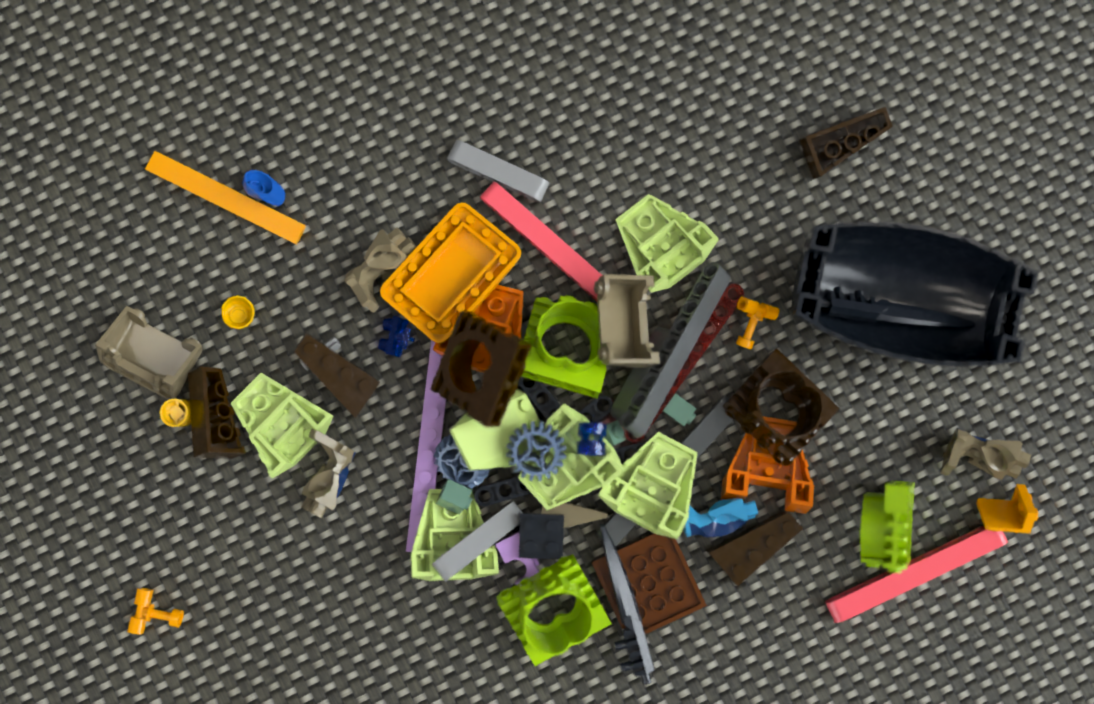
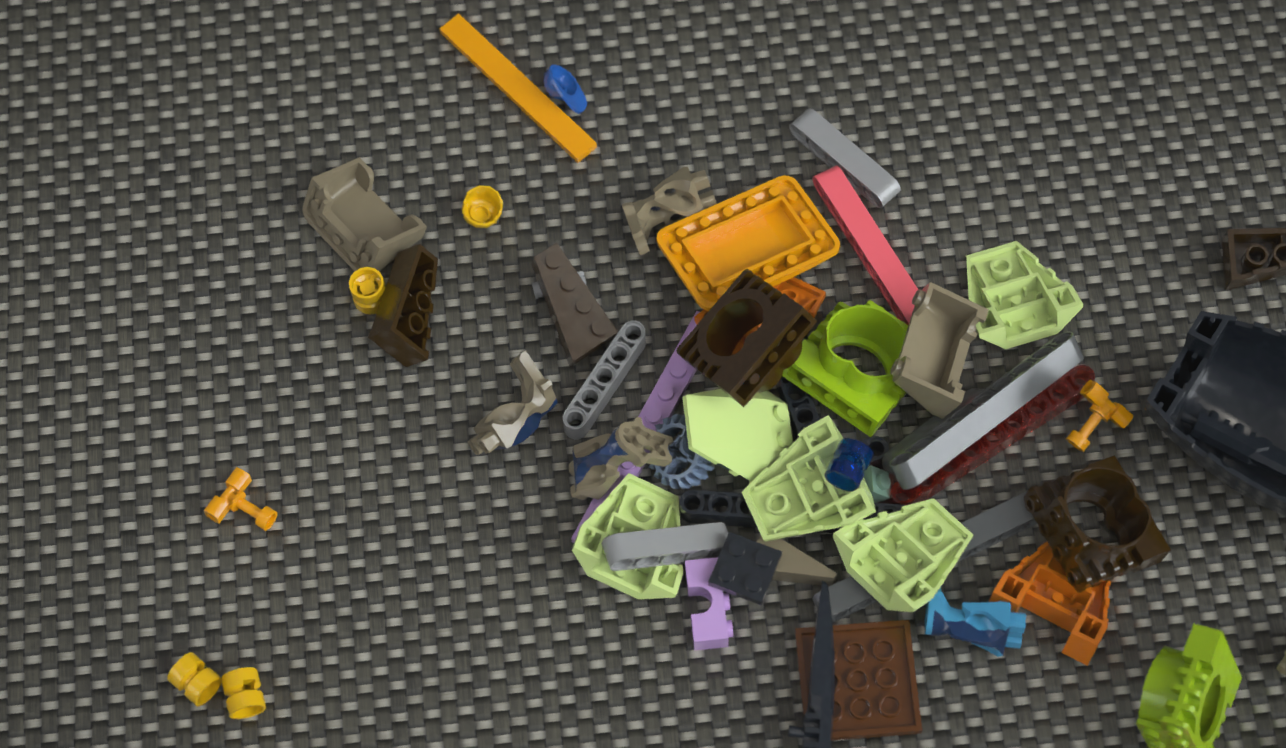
camera: 25 degrees right, 20 degrees down
yellowish green wedge [231,373,334,479] -> none
clear blue hips [378,316,415,357] -> none
sand green brick [436,479,472,514] -> none
lime hose [496,555,612,666] -> none
sand blue gear [506,421,566,481] -> none
sand green brick [661,393,697,426] -> none
dark brown wedge [706,510,803,586] -> none
none -> light grey beam [563,321,646,440]
none -> dark tan hips [569,416,673,500]

